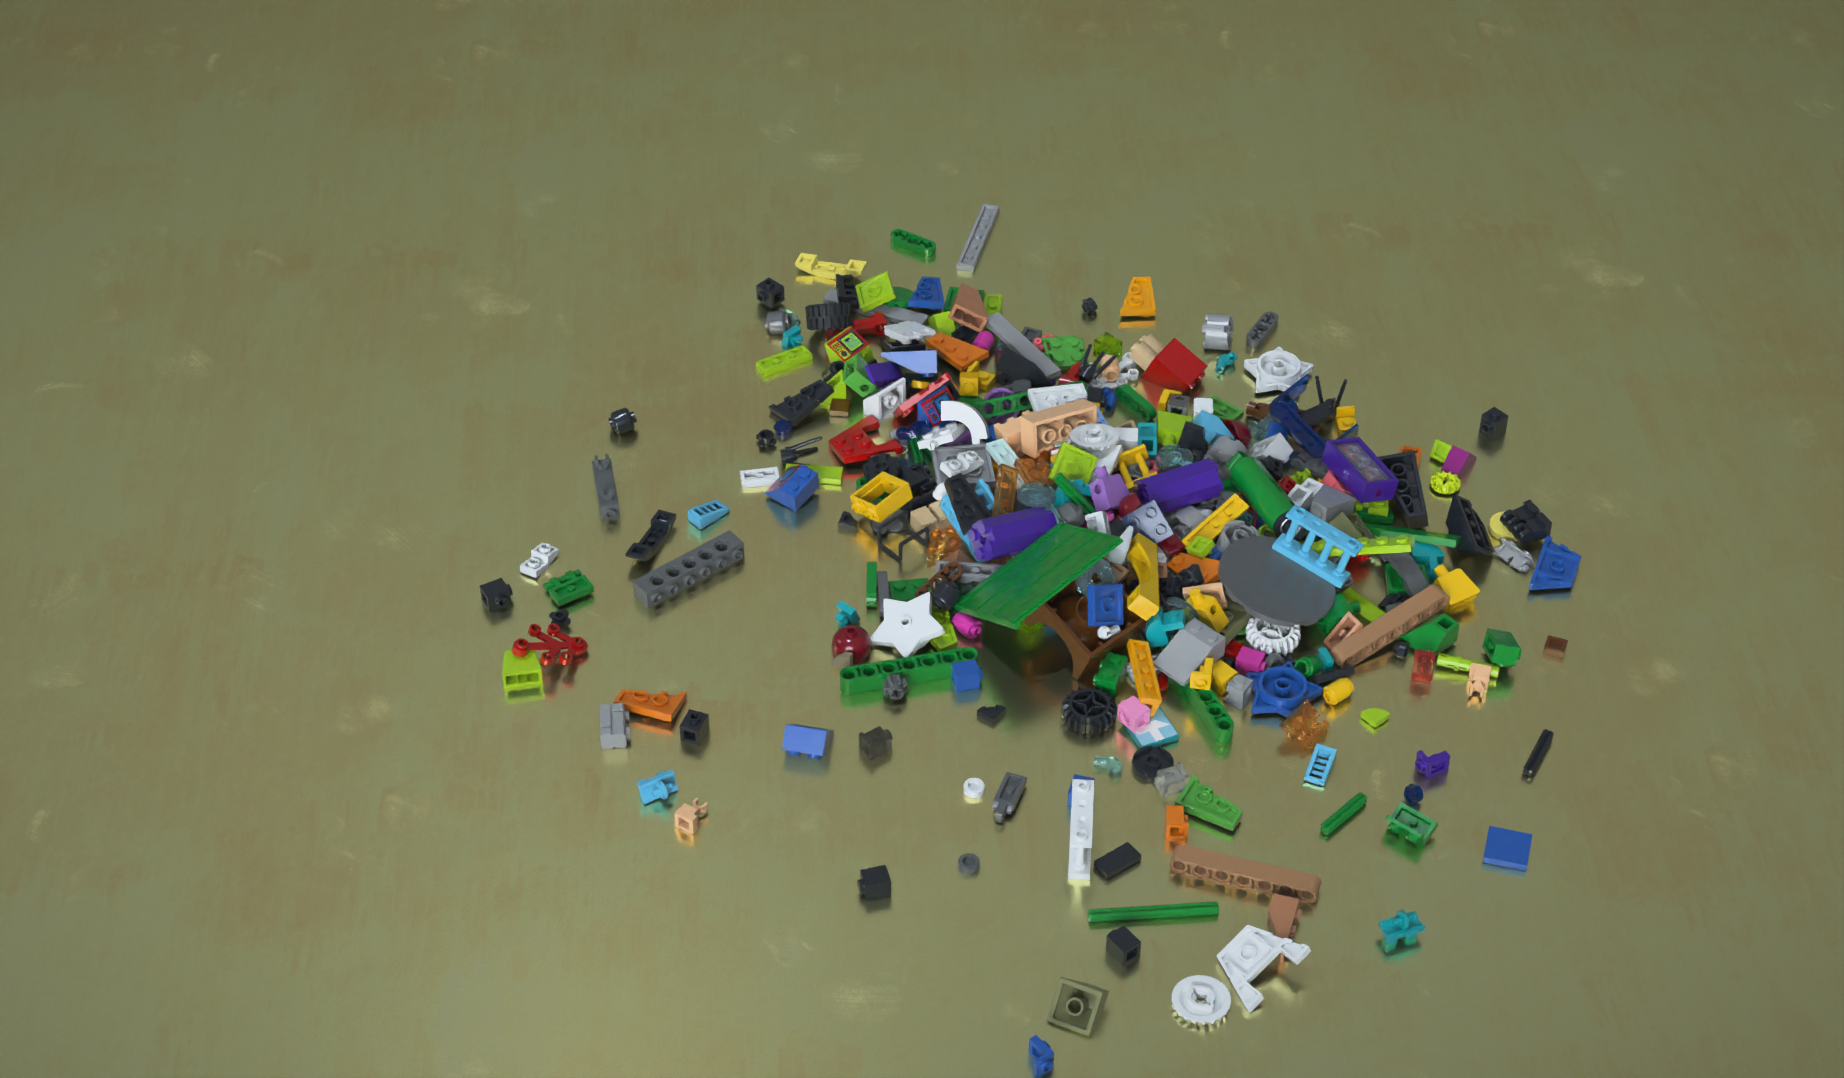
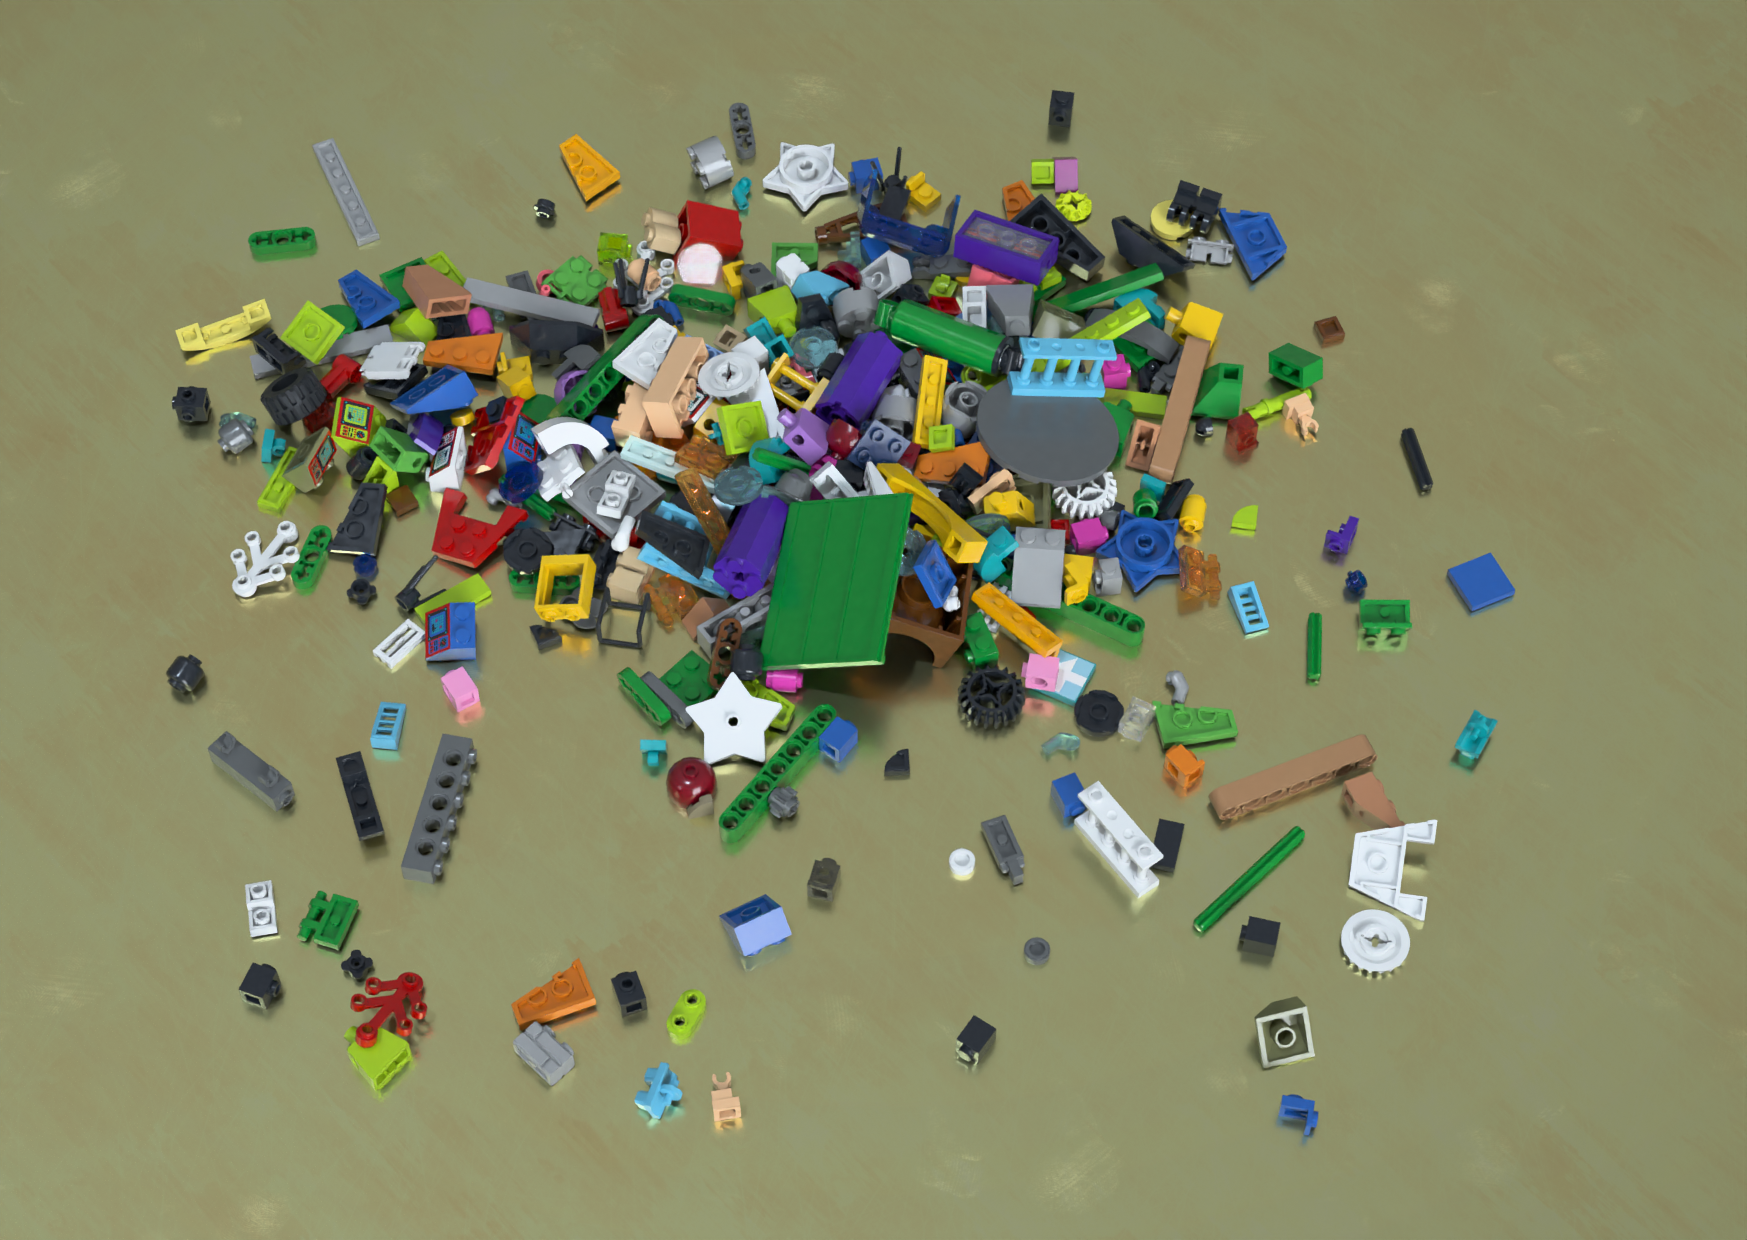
camera: 40 degrees left, 15 degrees up
none -> white plant [230,521,300,597]
none -> olive slope [282,427,337,493]
none -> green beam [291,525,333,589]
none -> bright pink brick [441,666,480,712]
none -> lime plate [666,989,706,1040]
none -> clear tile [677,242,723,289]
none -> blue brick [848,157,883,194]
none -> dark pink brick [1100,354,1131,390]
none -> light grey arm [1166,670,1189,705]

